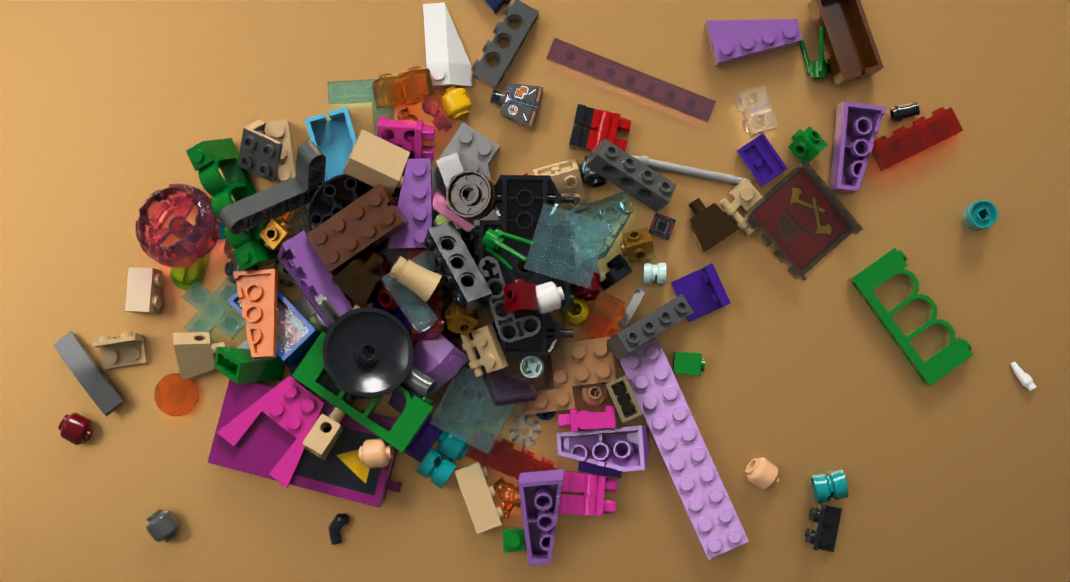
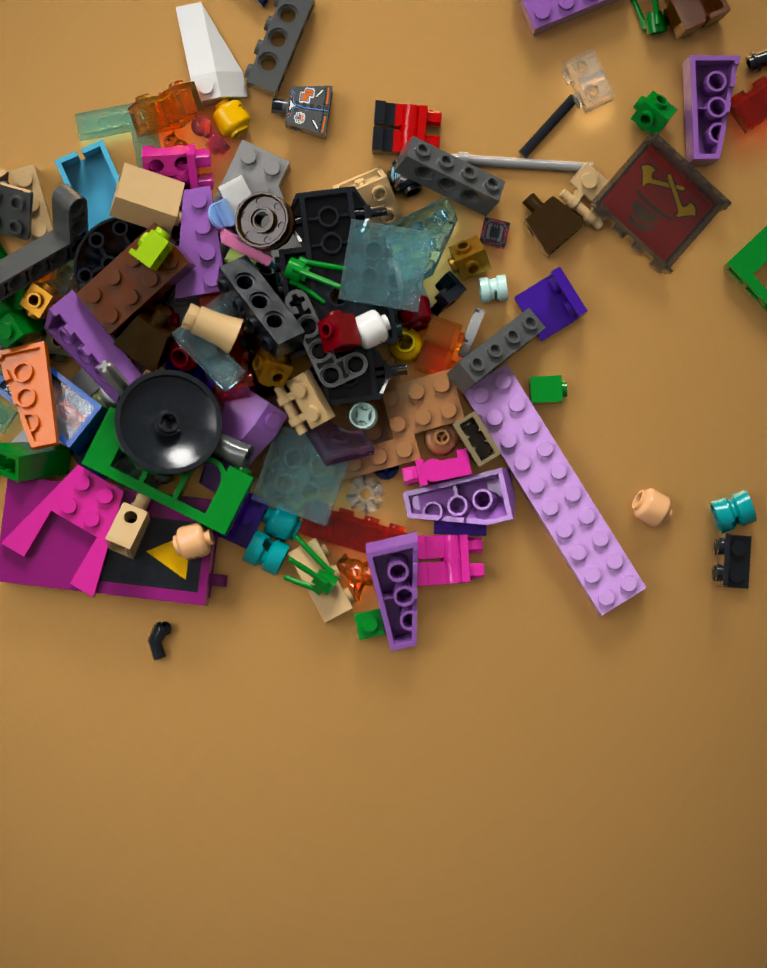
camera: 15 degrees left, 0 degrees up
tile [546,38,716,122] -> none
dark purple plate [736,133,788,187] -> none
none -> lime brick [129,227,175,271]
none -> light blue plate [208,198,235,229]
none -> green plant [283,535,339,596]
none -> black bar [518,94,578,158]

